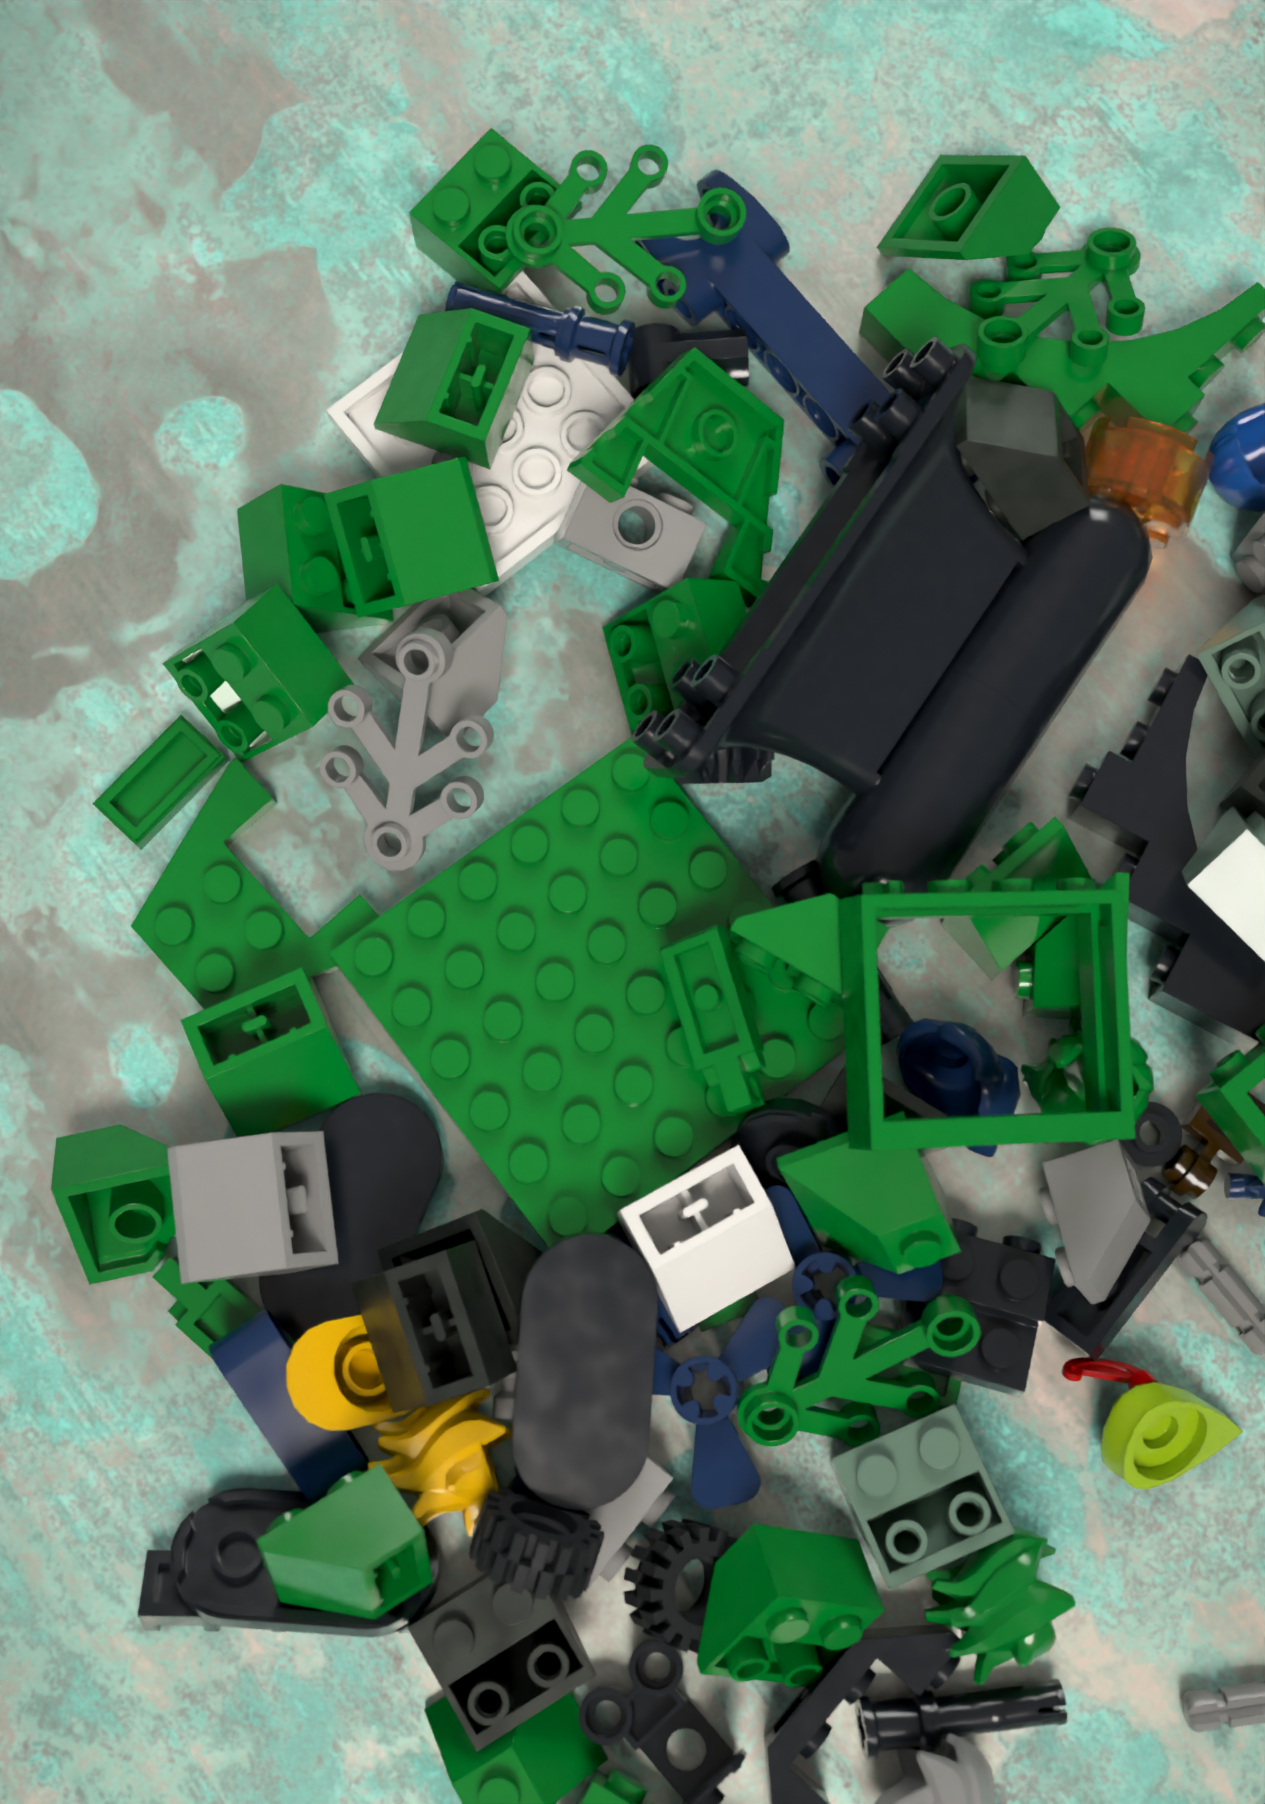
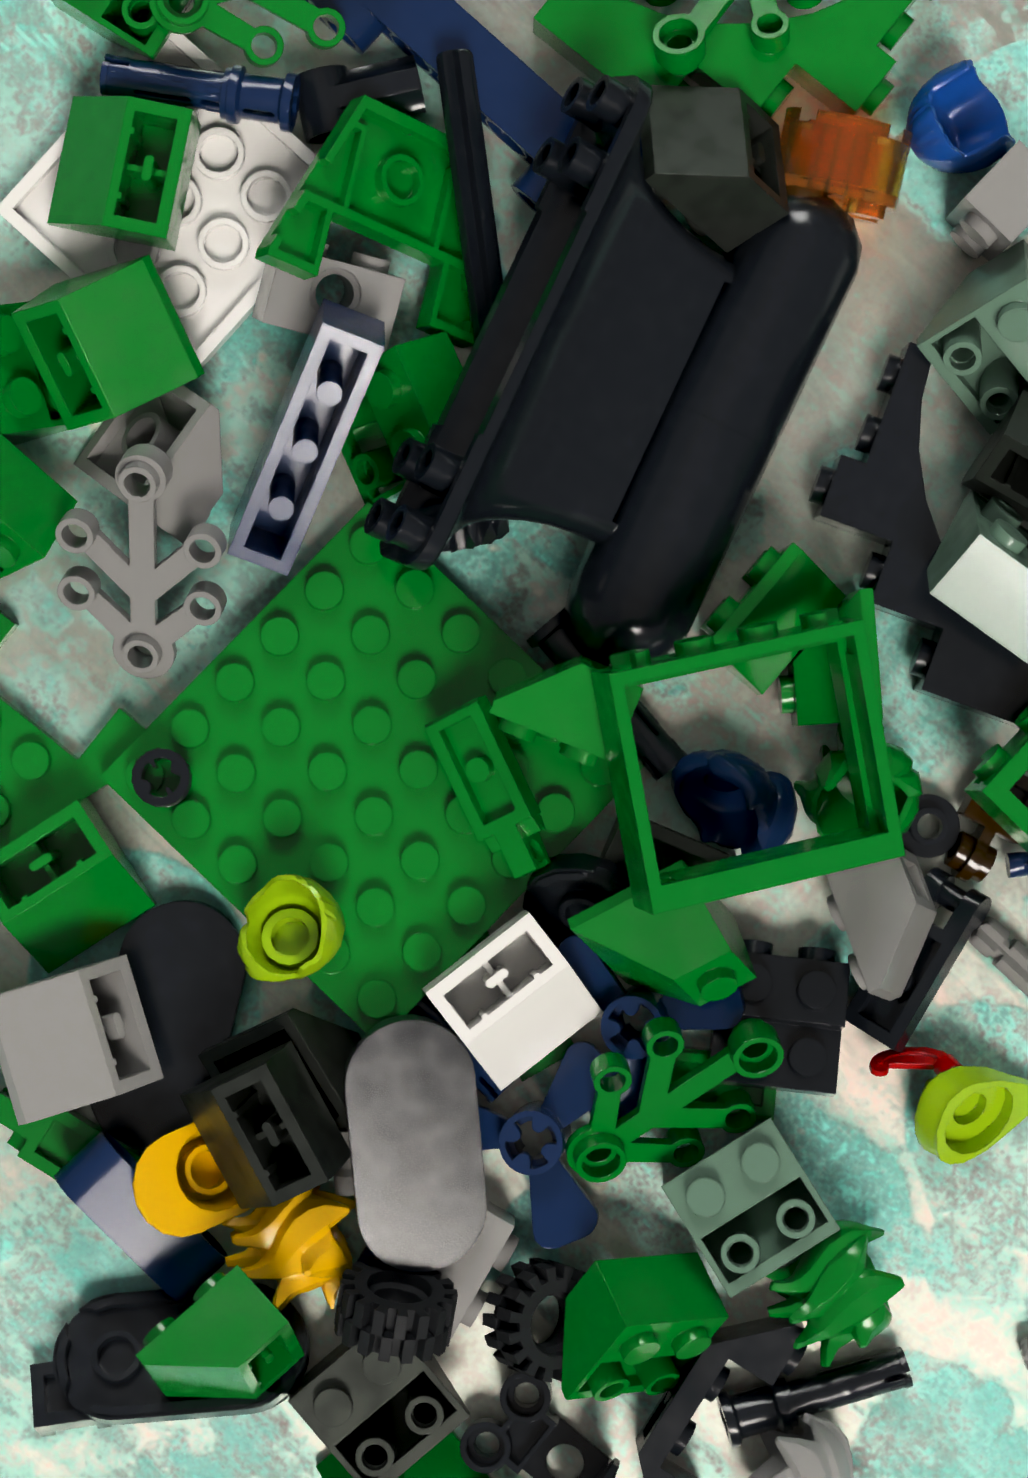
camera: 10 degrees left, 10 degrees up
none -> black bush [132,748,192,808]
none -> brick [227,298,385,576]
none -> lime hair [237,874,346,982]
none -> black axle [436,48,503,343]

